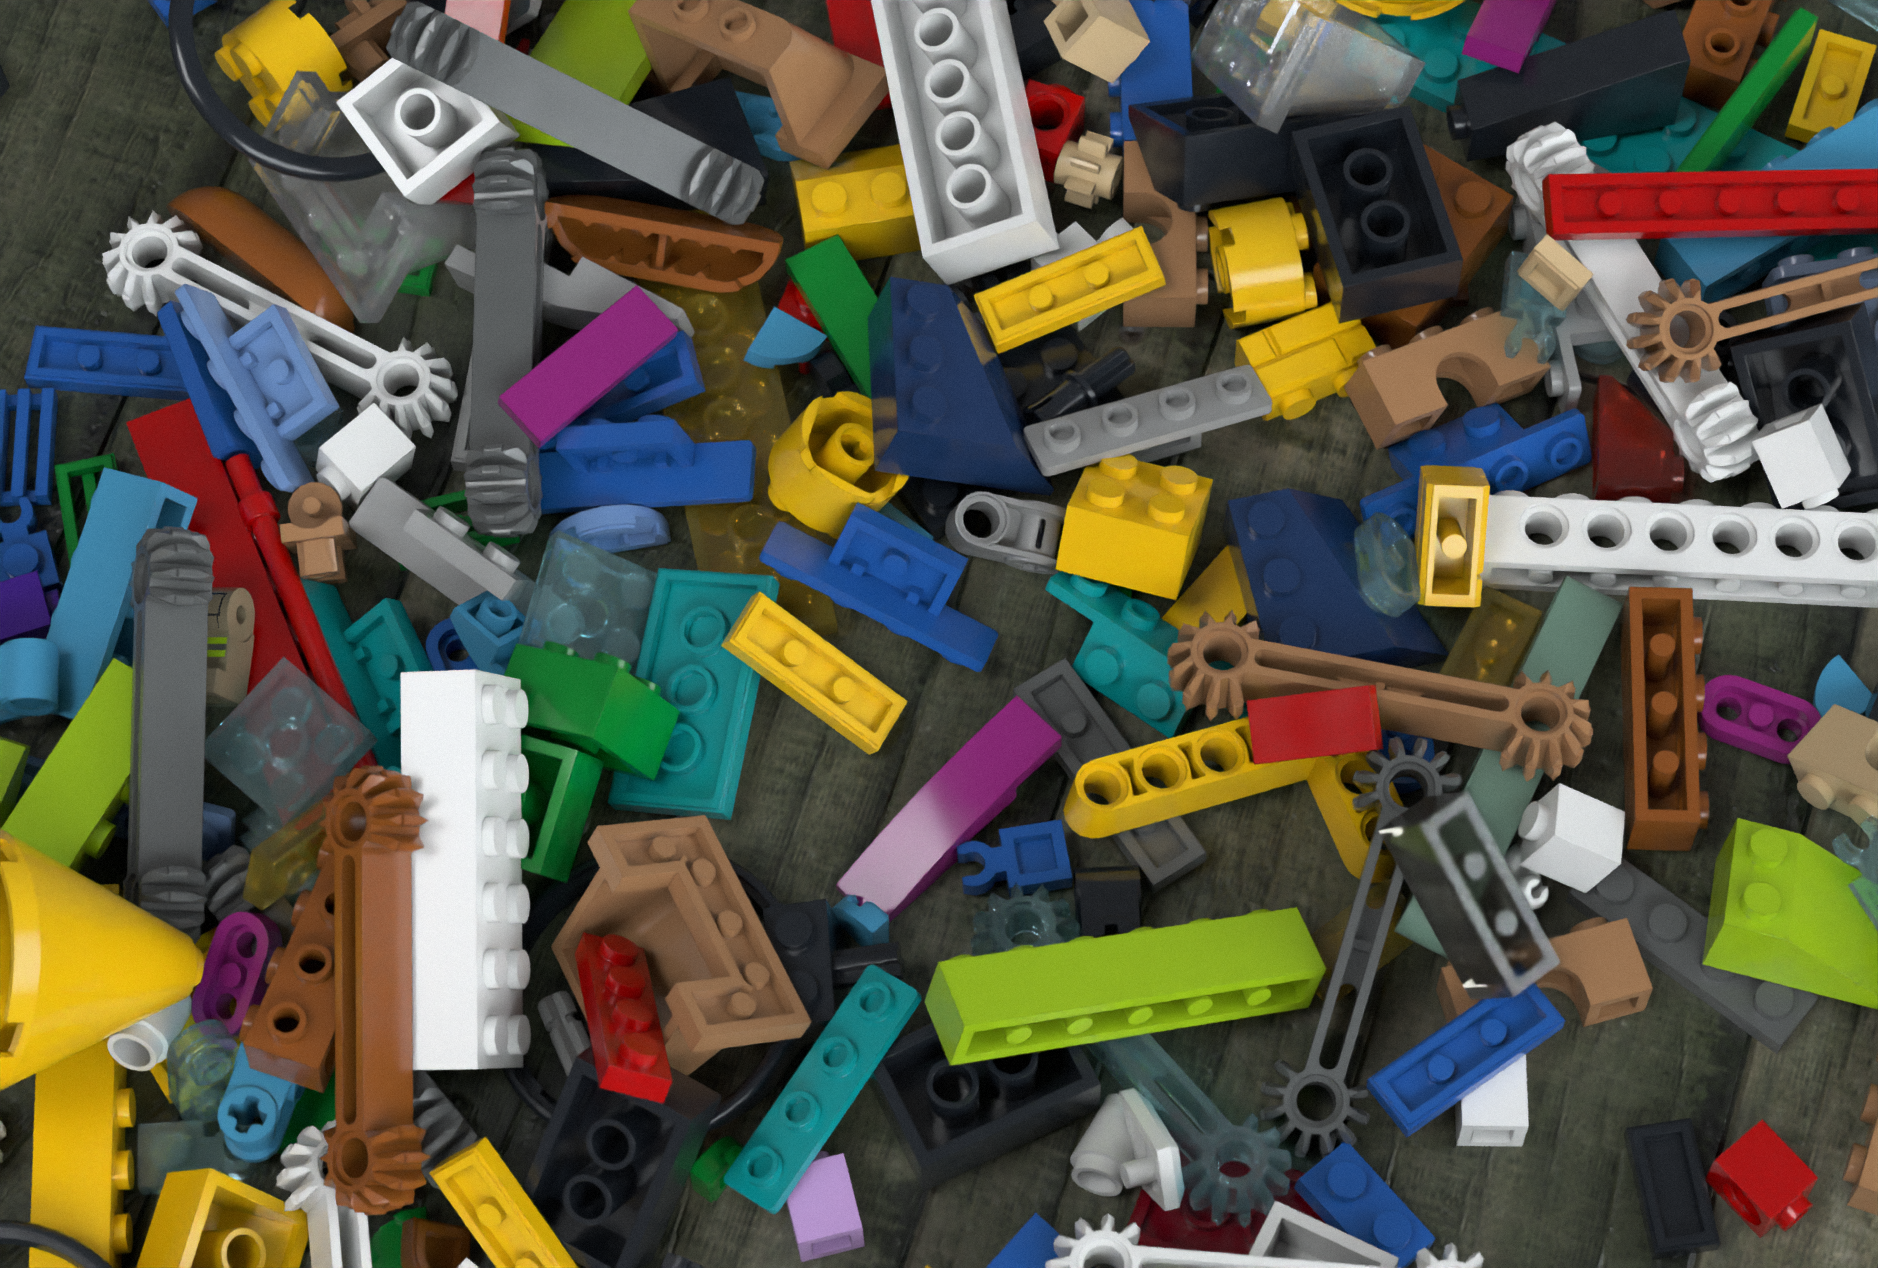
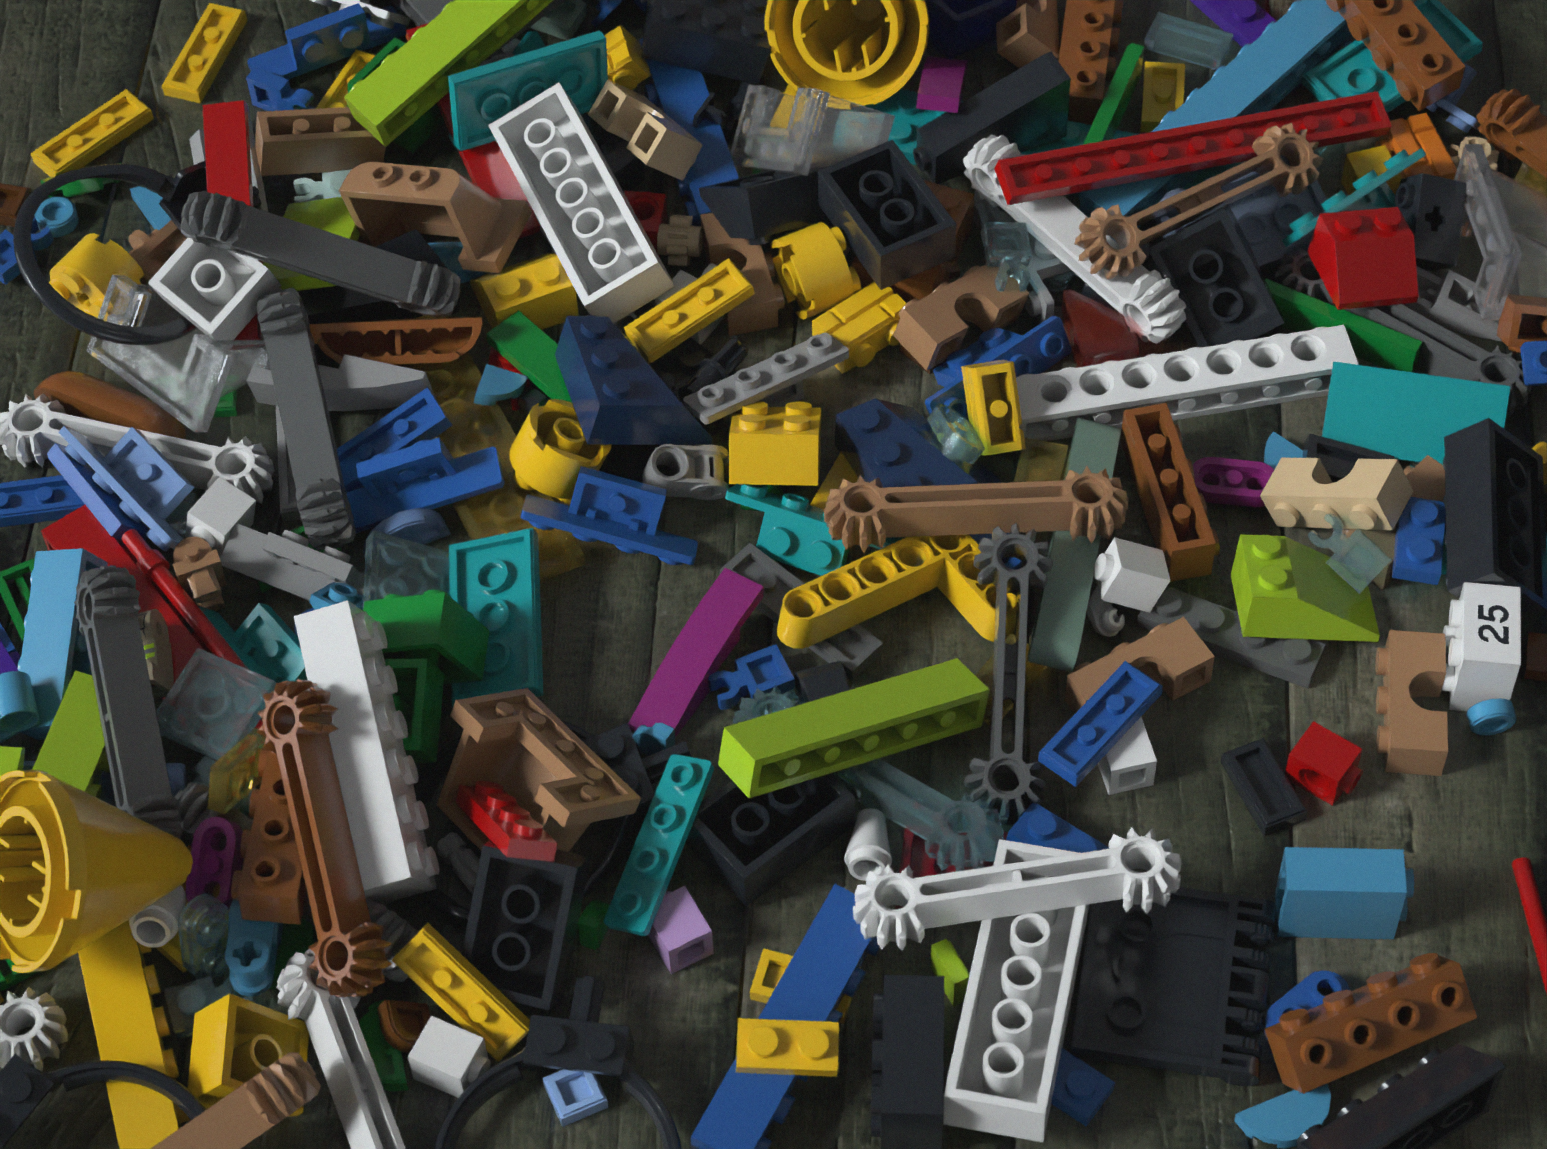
camera: 15 degrees left, 10 degrees down
magenta tile [497,285,678,448] -> none
yellow tile [721,592,908,755] -> none
white piece [1119,1088,1184,1211] -> none
red tile [1247,685,1383,765] -> none
clear smoke brick [1379,791,1561,999] -> none
tan tile [1517,234,1594,311] -> none
white brick [1752,403,1851,509] -> none

